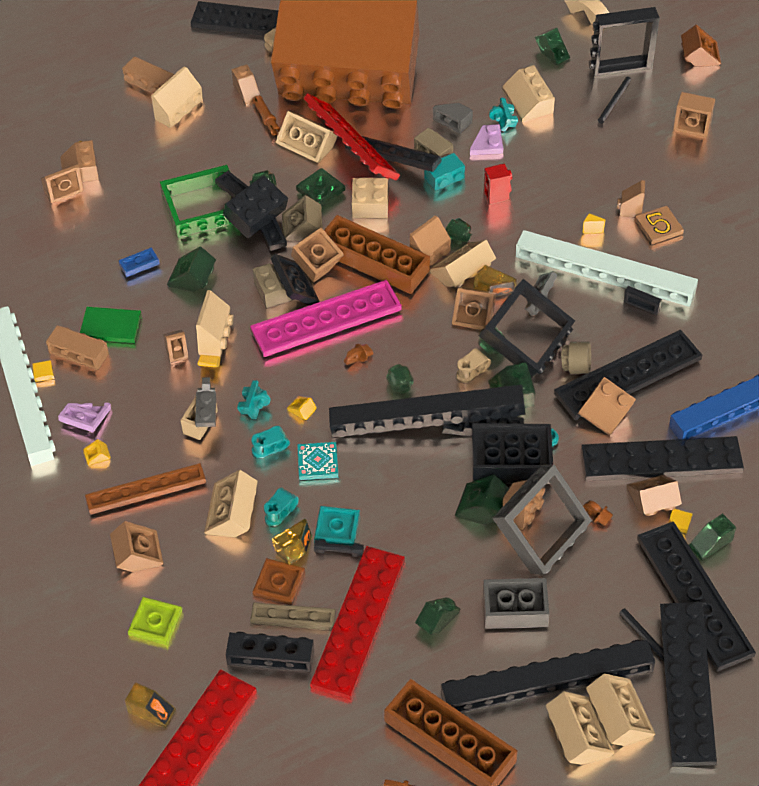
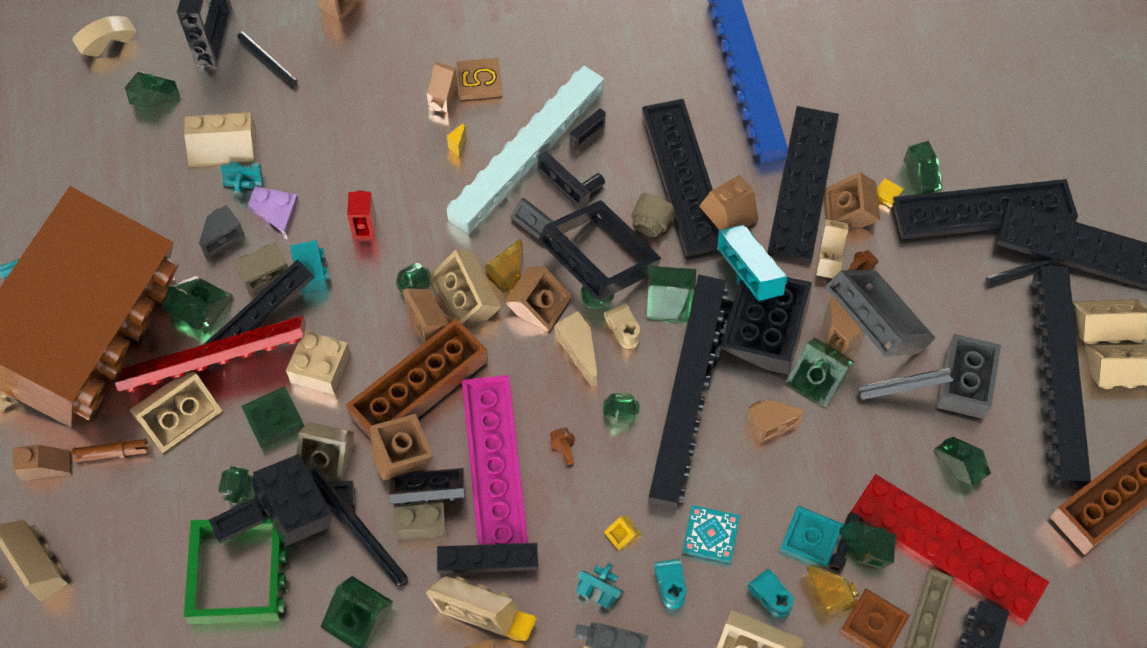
camera: 75 degrees left, 10 degrees up
none -> clear green slope [162,276,233,330]
none -> black axle [309,467,407,586]
none -> black plate [437,543,538,574]
none -> black piece [537,150,605,209]
none -> tan slope [555,311,597,387]
none -> brick [717,225,787,301]
none -> medium nougat slope [746,399,804,442]
none -> tan brick [816,219,848,278]
none -> clear green slope [839,521,896,569]
none -> axle [859,368,954,400]

